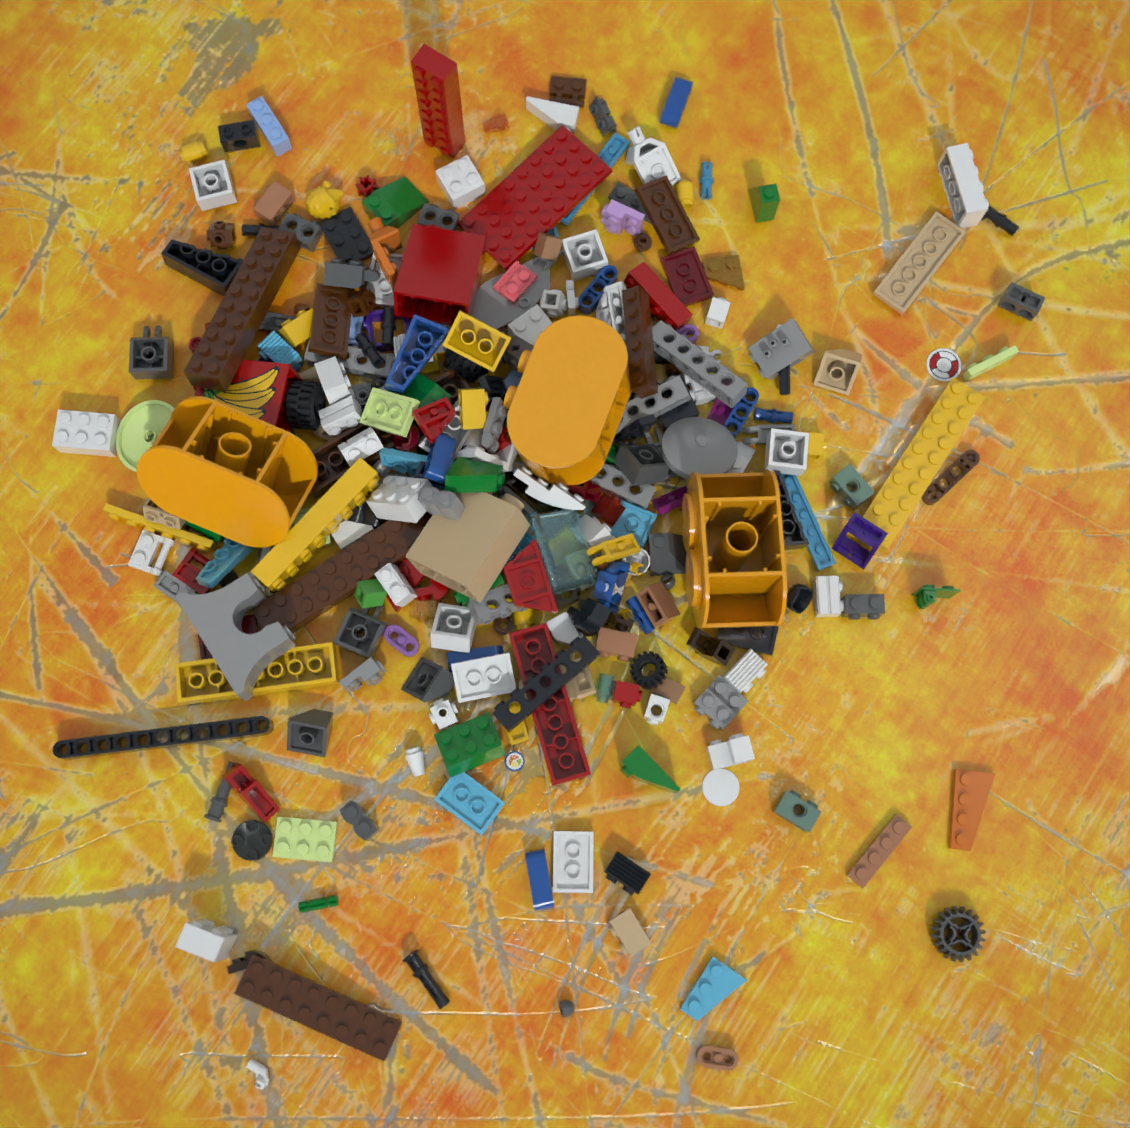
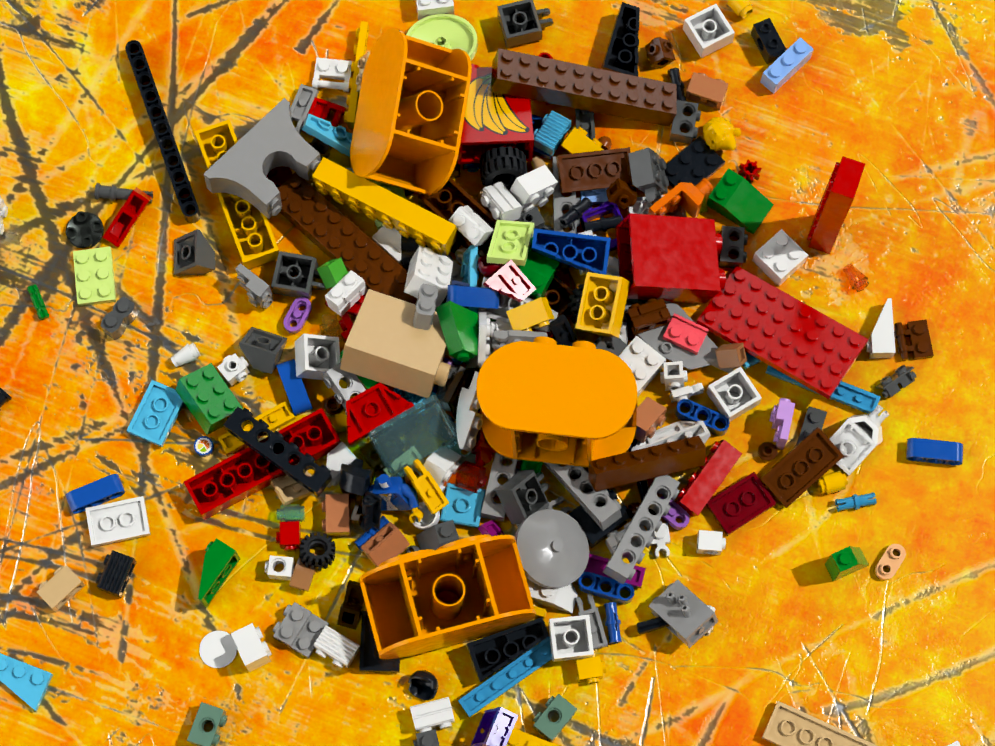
camera: 80 degrees right, 5 degrees down
white plate [451,652,516,703] -> none
black wing [611,414,657,446] -> none
pearl gold wing [702,255,745,290] -> none
tan slope [813,349,862,396] -> none
none -> black hinge [360,490,382,532]
none -> reddish brown brick [626,298,671,335]
none -> light nougat plate [875,544,906,581]

